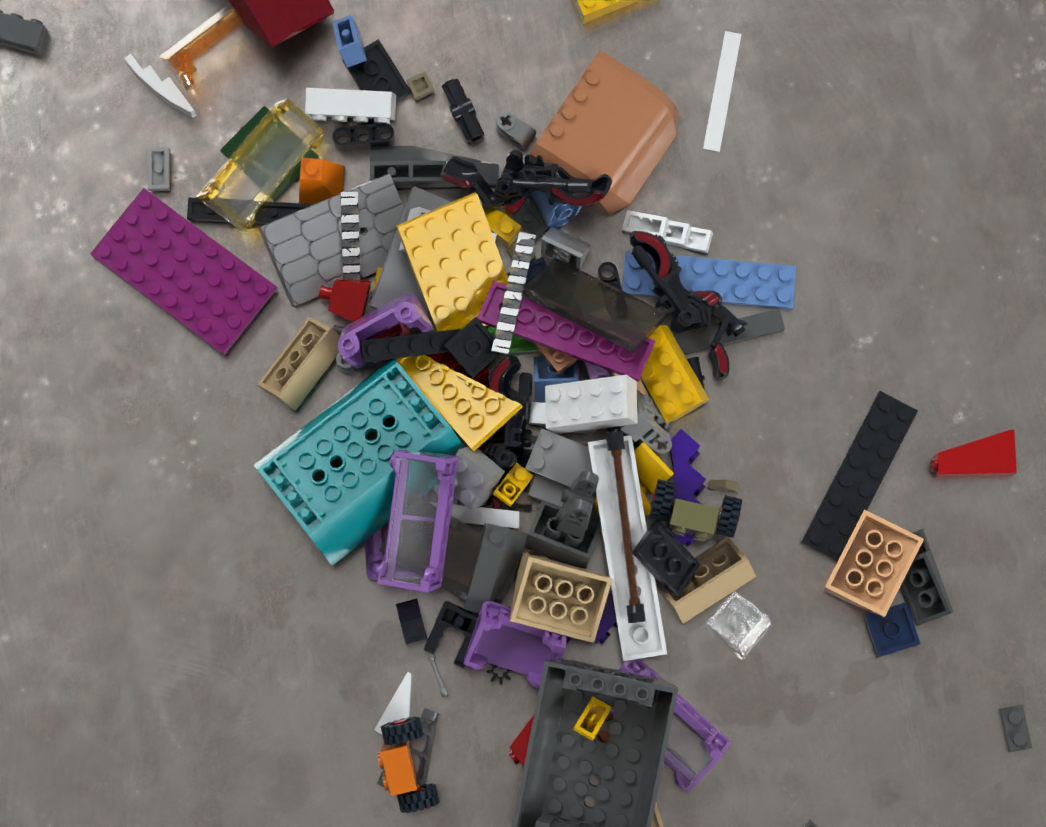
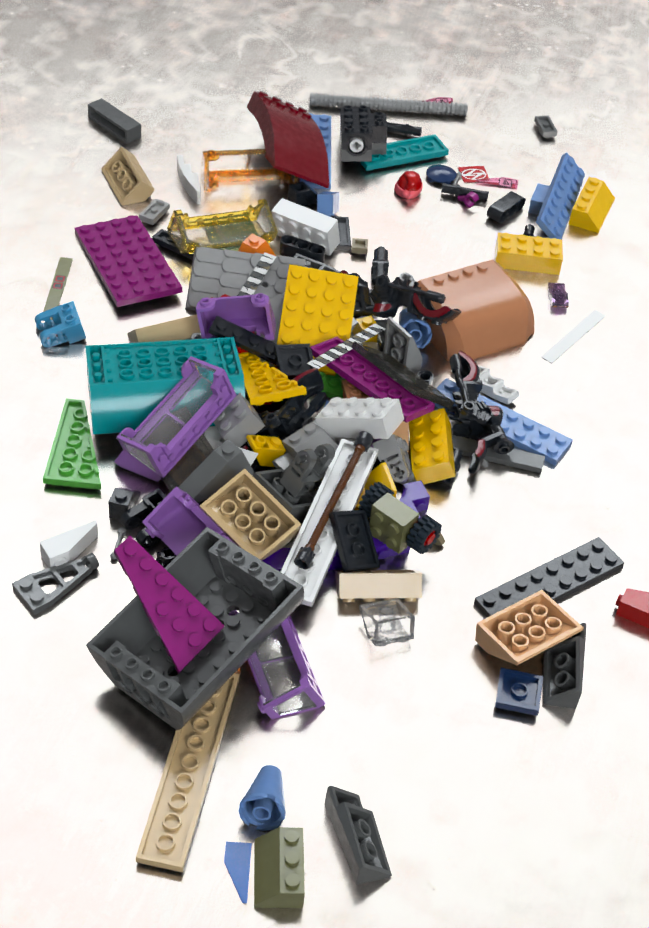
camera: 25 degrees right, 35 degrees down
brick [377,717,440,813] -> none
yellow slope [573,696,612,741] -> none
dark grey plate [1000,705,1032,752] -> none
none -> dark azure brick [34,301,87,347]
none -> sticker [43,257,73,320]
none -> bright green wing [43,398,102,490]
none -> tan slope [101,146,155,206]
none -> magenta wing [114,536,225,674]
none -> black slope [288,181,318,207]
none -> clear purple slope [547,282,569,308]

